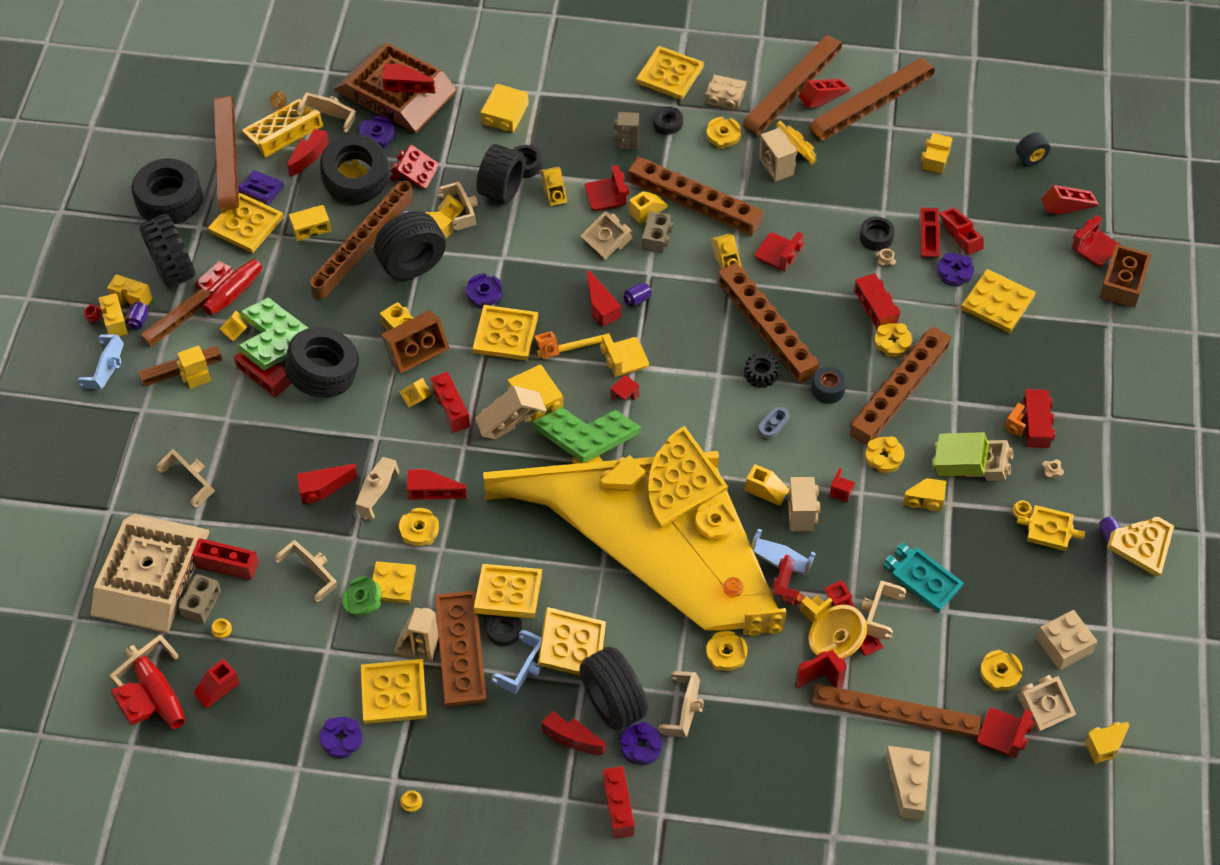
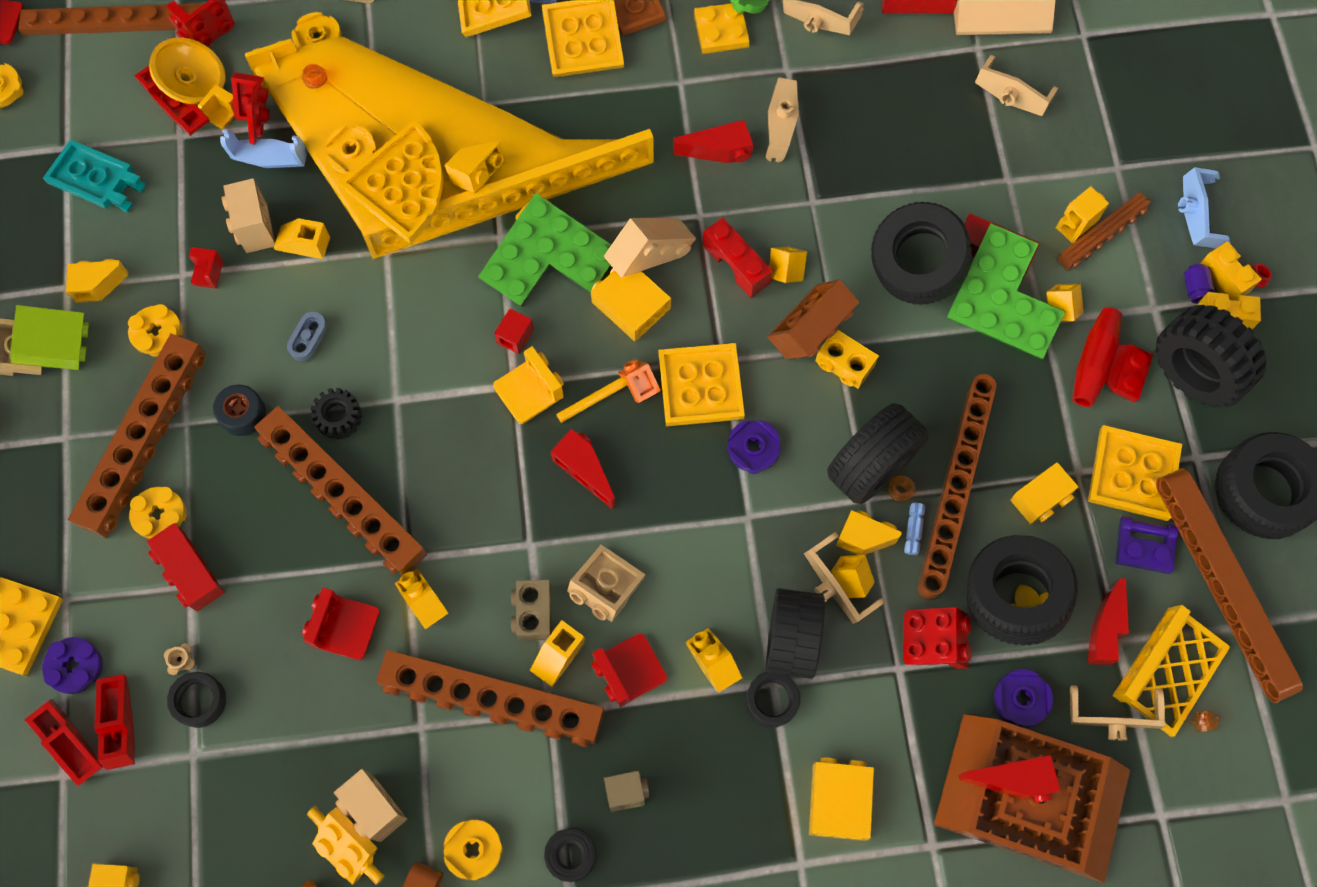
camera: 165 degrees right, 15 degrees up
dark orange piece [141,288,210,348] -> none
red slope [297,464,358,504] -> none
yellow plate [399,508,439,546] -> none
dark purple brick [623,283,651,307] -> none
tan piece [861,581,906,640] -> none

